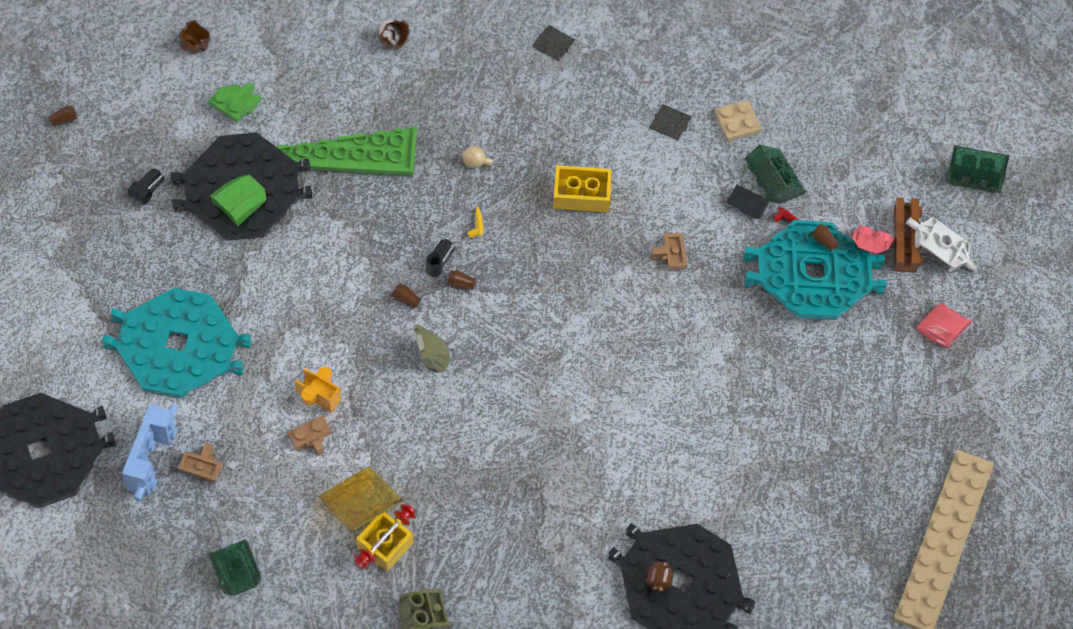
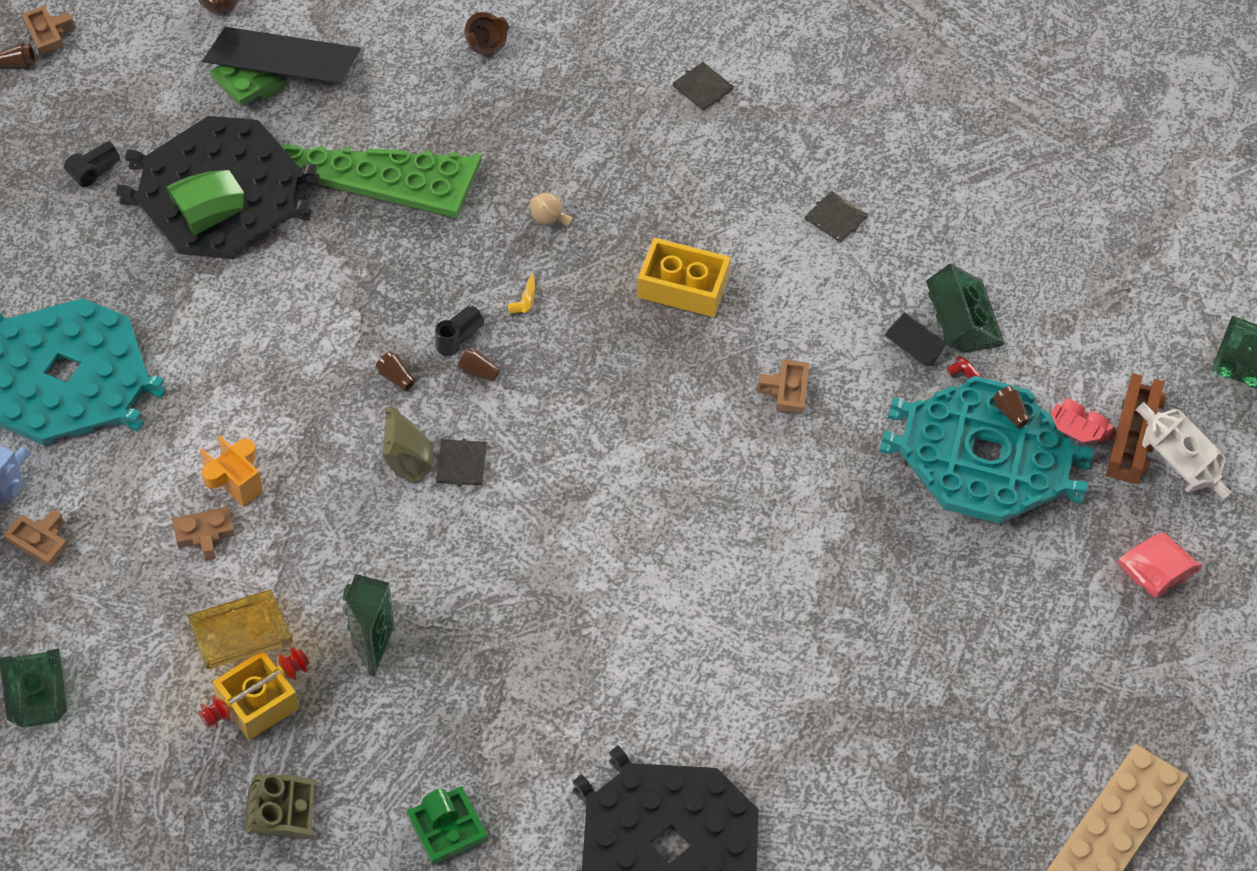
camera: 15 degrees right, 5 degrees down
reddish brown head [646,562,674,593] -> none
tan plate [714,100,762,142] -> none
none -> medium nougat hinge [21,5,76,55]
none -> black piece [202,27,361,84]
none -> clear green slope [343,574,394,676]
none -> green plate [406,786,488,866]
none -> clear smoke piece [436,438,487,487]

